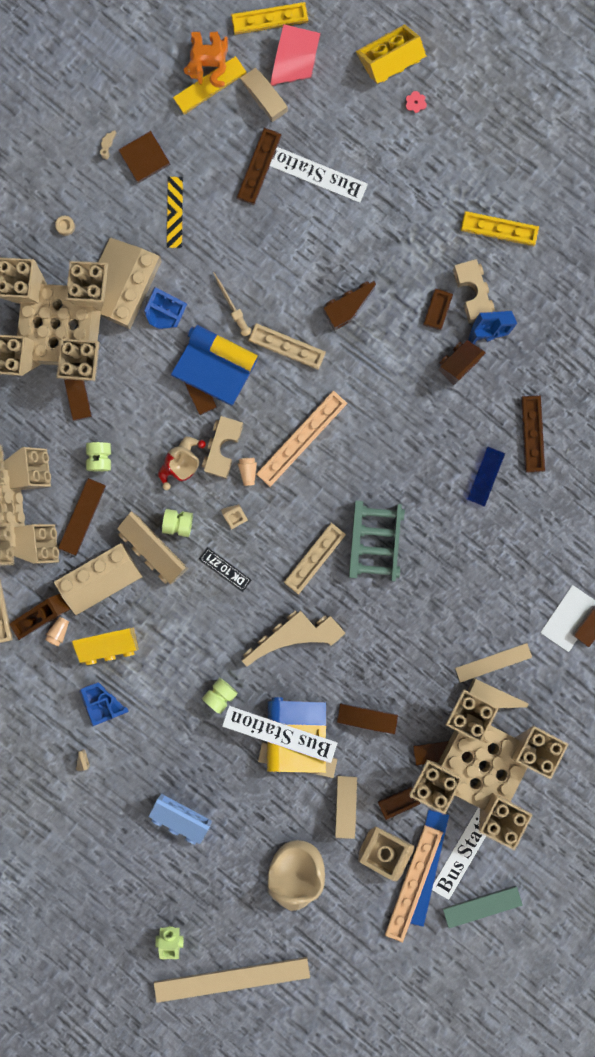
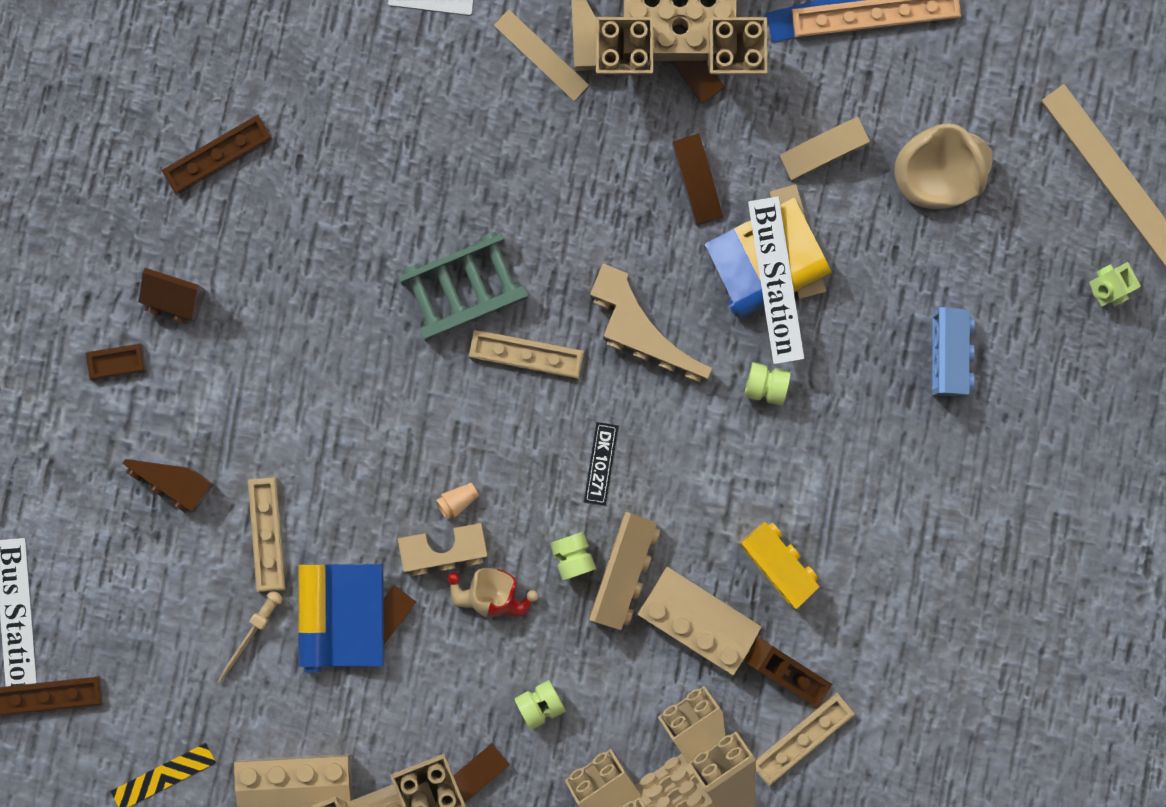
camera: 120 degrees left, 0 degrees up
light nougat cone [45,617,69,647] -> none
reddish brown tile [58,478,106,556] -> none
tan slope [76,749,90,771] -> none
blue slope [79,682,129,726] -> none
blue slope [143,287,187,329] -> none
tan slope [221,505,248,530] -> none
light nougat tile [256,390,348,487] -> none
tan slope [359,826,414,881] -> none
reddish brown tile [377,786,421,820] -> none
tan arch [453,259,495,323] -> none
clear blue tile [467,447,505,507] -> none
blue slope [468,311,517,345] -> none

